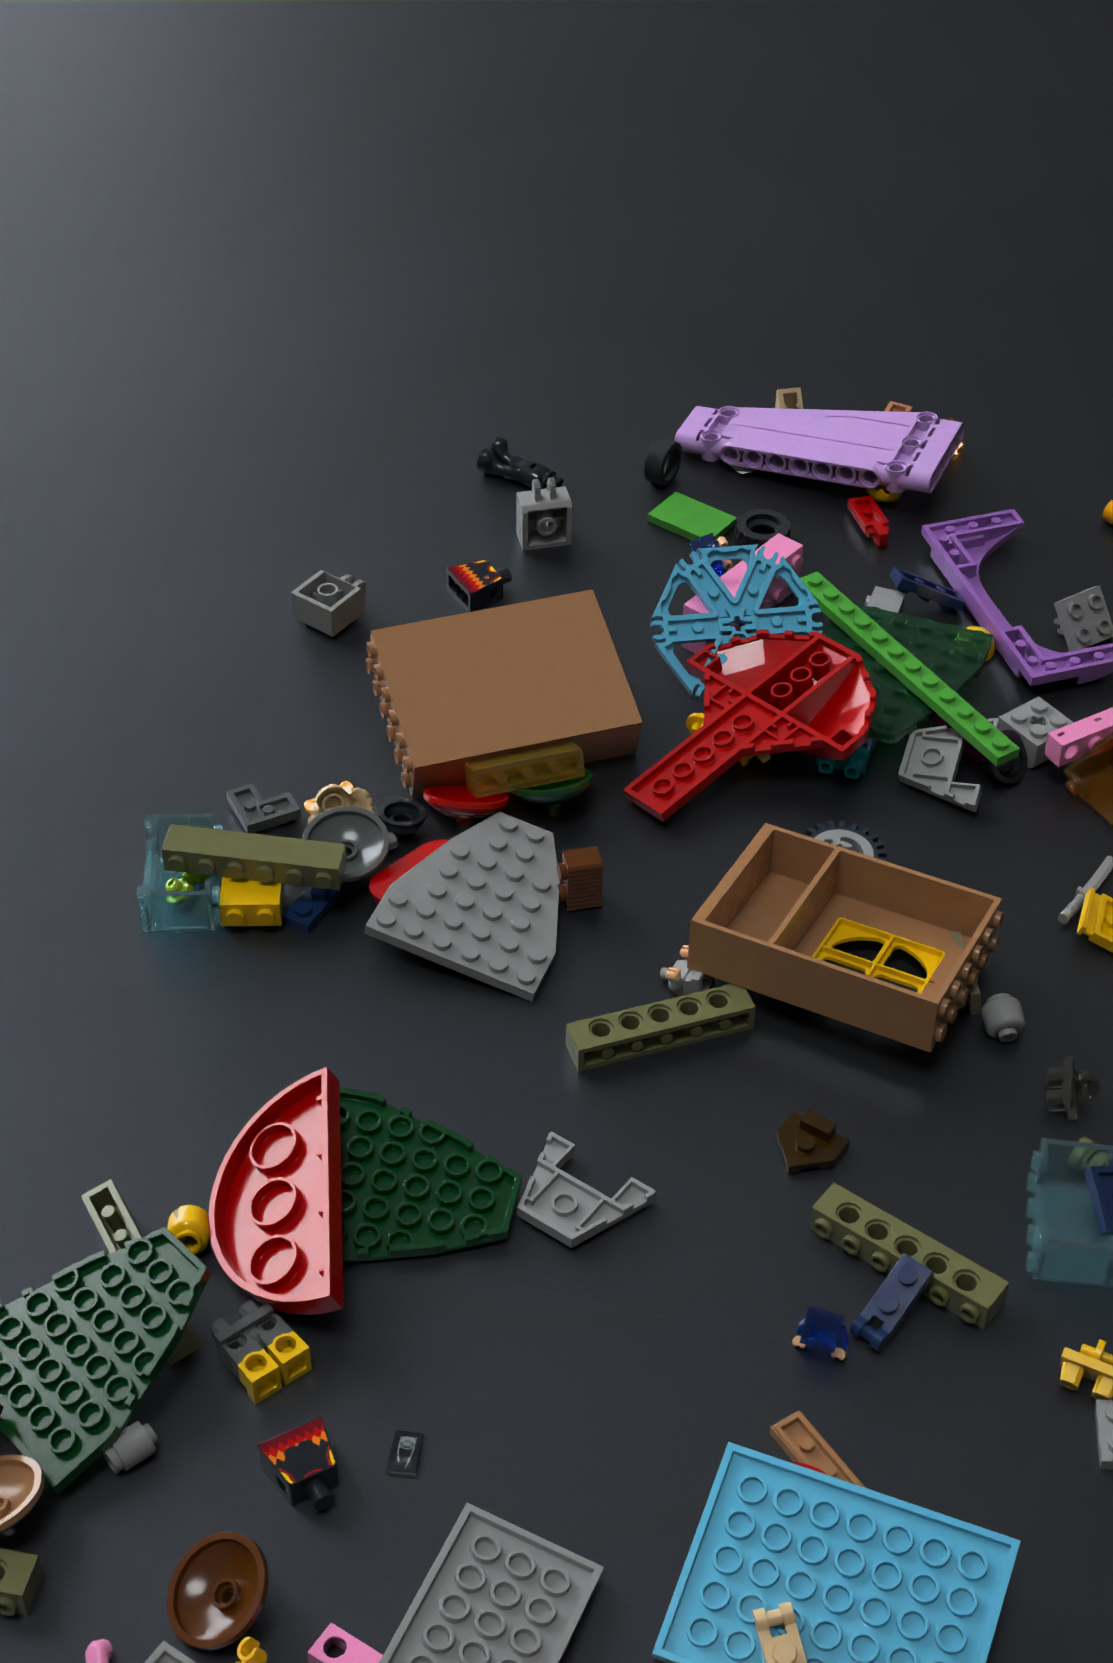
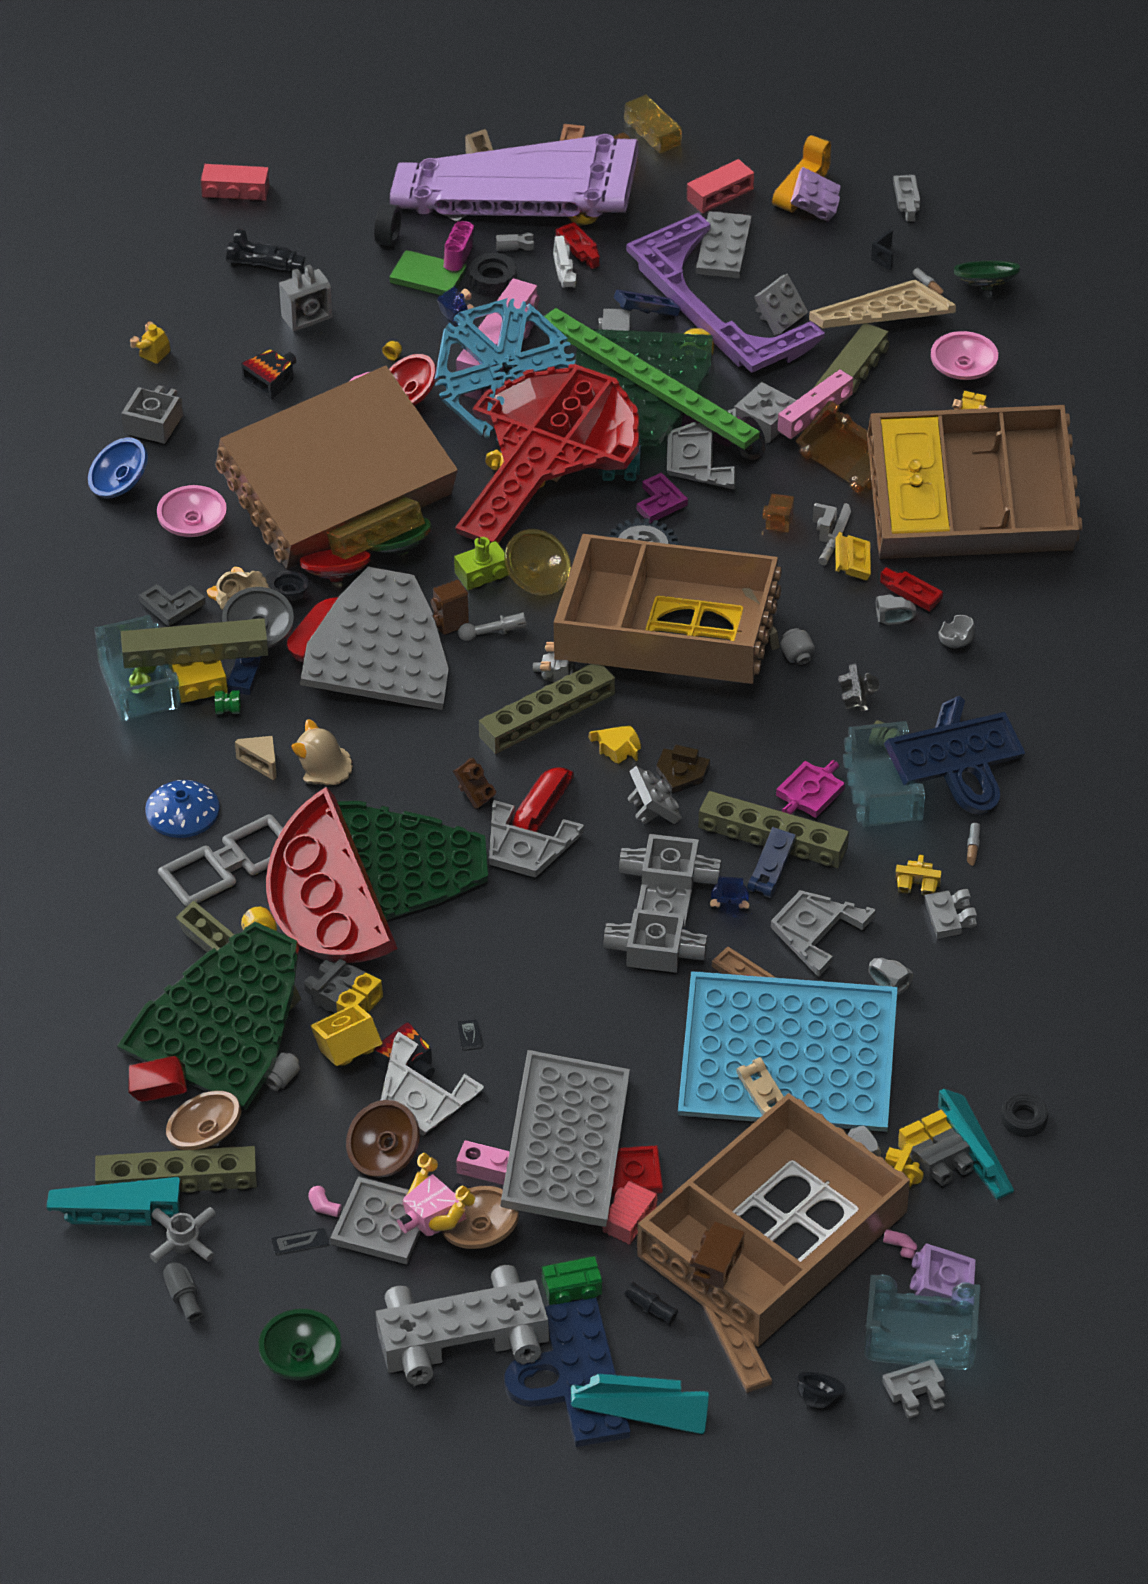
camera: 15 degrees left, 5 degrees up
none -> blue dish [88,438,148,498]
none -> yellow piece [130,322,170,364]
none -> blue dish [145,780,219,838]
none -> bright pink dish [157,485,227,537]
none -> light grey bar [158,814,283,907]
none -> coral brick [201,164,269,200]
none -> green wheel [215,690,241,715]
none -> tan slope [235,736,277,780]
none -> tan hair [291,719,353,786]
none -> yellow brick [310,1003,382,1066]
none -> white wing [381,1032,484,1136]
none -> yellow hinge [382,341,402,361]
none -> red dish [389,354,437,406]
none -> dark pink beam [443,221,474,271]
none -> reddish brown hips [453,758,496,808]
none -> lime brick [454,537,509,590]
none -> light grey pin [458,612,527,641]
none -> light grey bar [496,233,534,252]
none -> clear yellow dish [504,529,571,595]
none -> red brick [512,767,574,832]
none -> white hinge [553,236,576,288]
none -> yellow piece [588,726,641,764]
none -> light grey piece [603,834,721,973]
none -> clear yellow brick [624,95,681,153]
none -> light grey plate [628,766,682,824]
none -> magenta plate [637,473,688,523]
none -> coral brick [687,159,754,213]
none -> light grey plate [696,211,751,278]
none -> clear orange brick [762,494,794,532]
none -> light grey wing [771,890,876,977]
none -> dark pink plate [776,760,845,818]
none -> light grey bracket [813,503,837,542]
none -> light grey rock [868,958,913,996]

